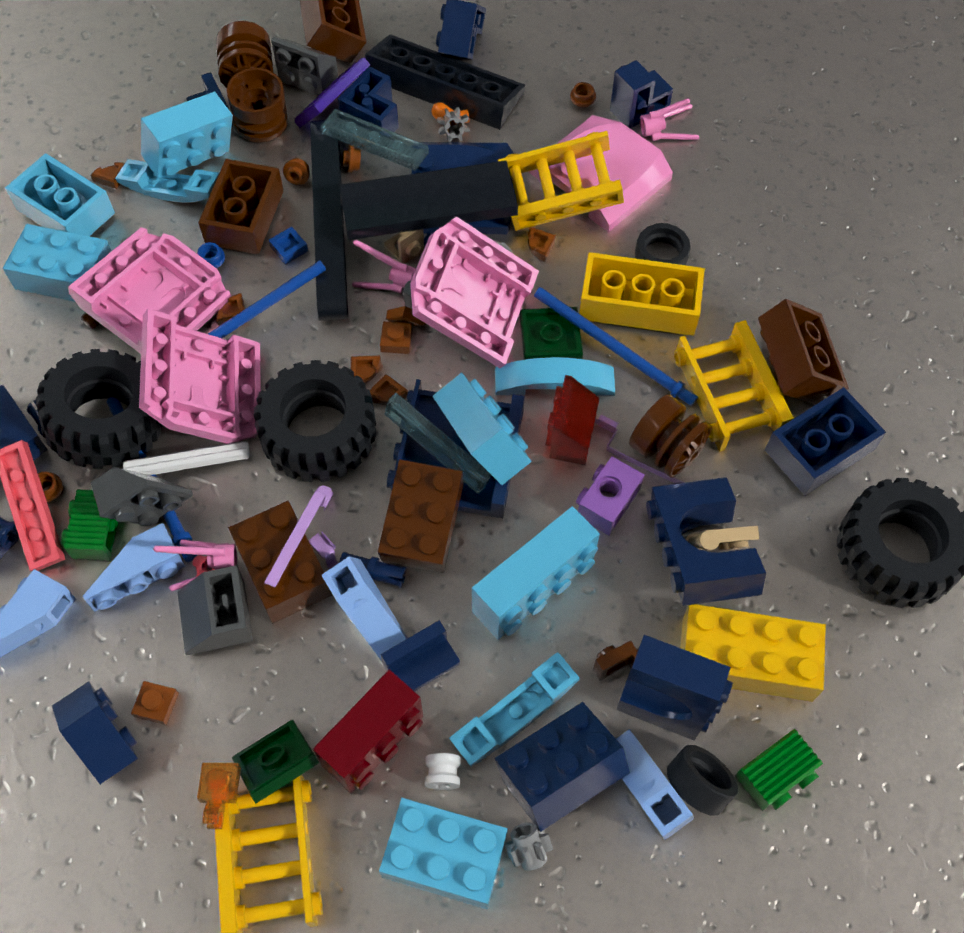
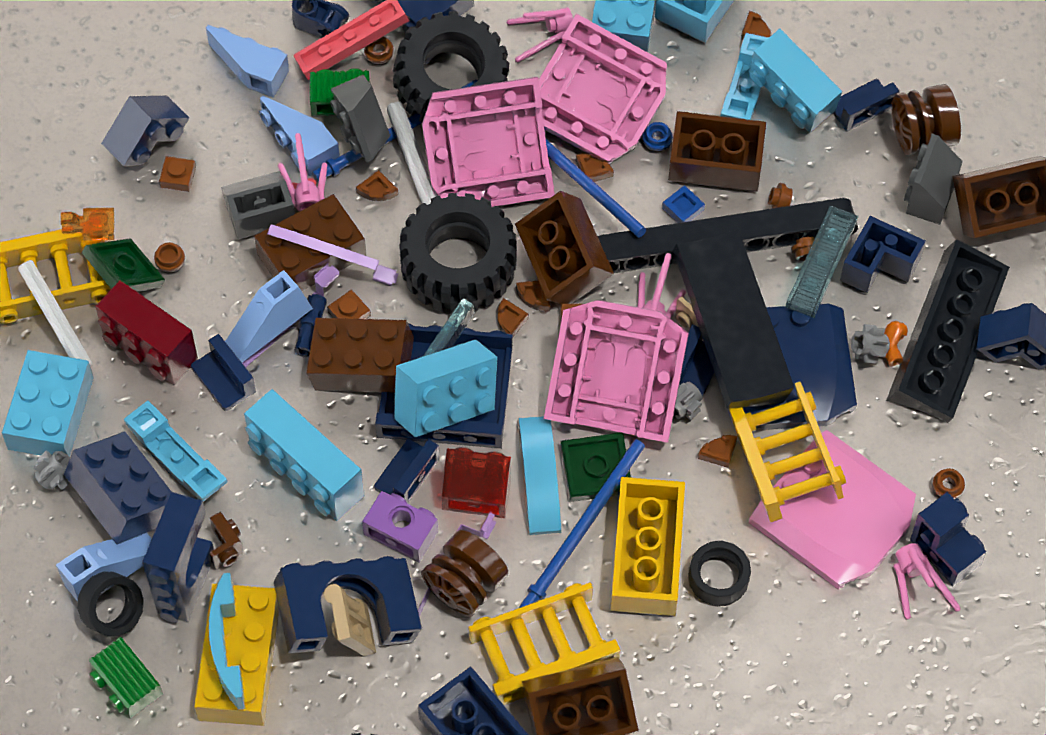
camera: 85 degrees right, 0 degrees up
reddish brown wheel [226,68,288,143] -> none
dark purple tile [294,57,370,128] -> none
white wheel [425,753,461,790] -> none
none -> white axle [18,260,92,367]
none -> dark orange plate [154,242,185,272]
none -> medium azure slope [209,573,245,710]
none -> dark orange plate [327,289,371,319]
none -> dark orange tile [356,170,399,201]
none -> dark blue panel [374,439,440,503]
none -> bright pink plant [507,7,573,62]
none -> reddish brown brick [515,191,614,304]

